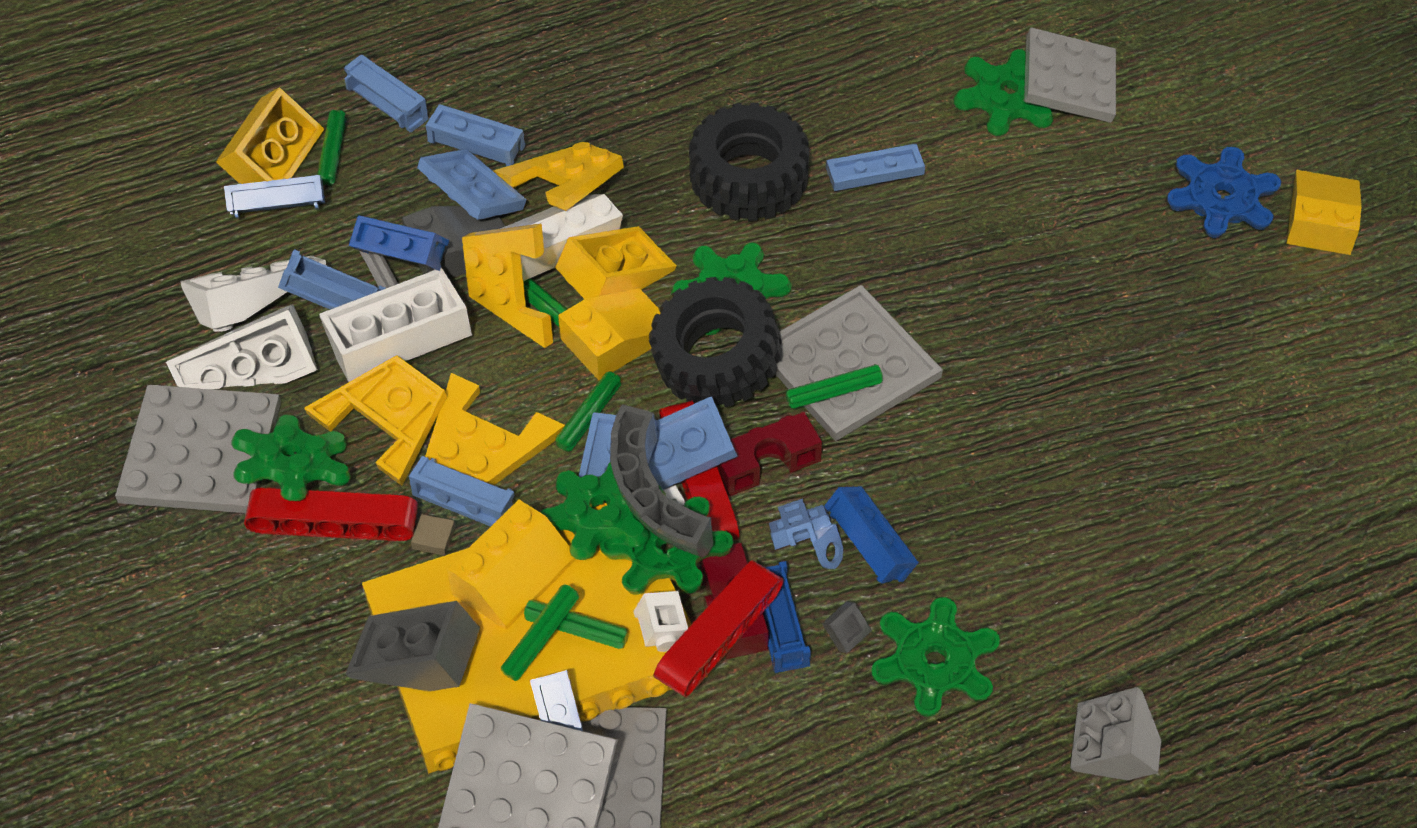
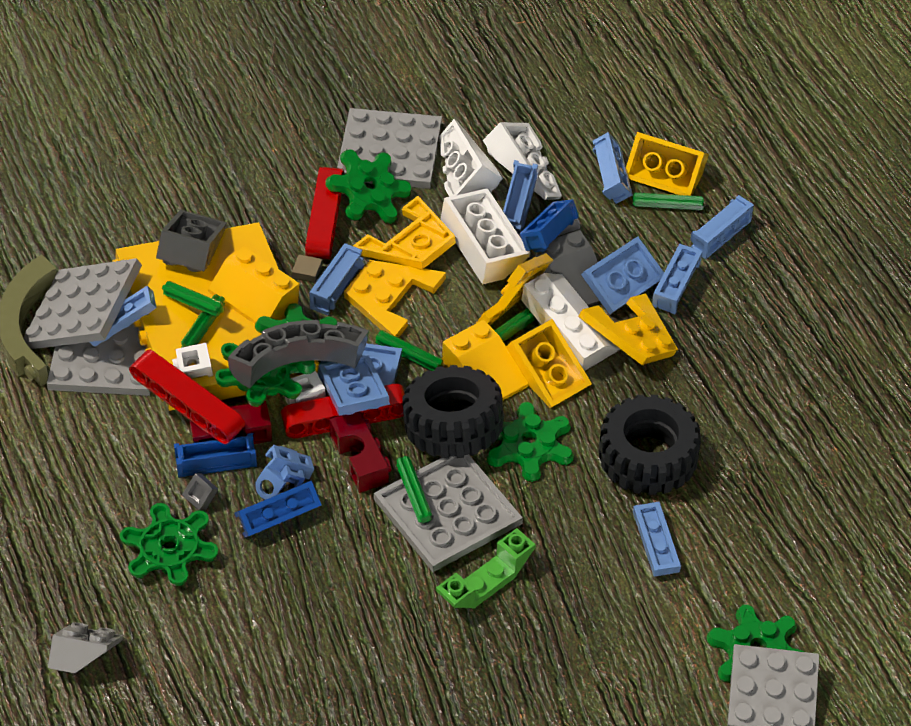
camera: 90 degrees right, 5 degrees down
none -> bright green slope [436,528,536,608]

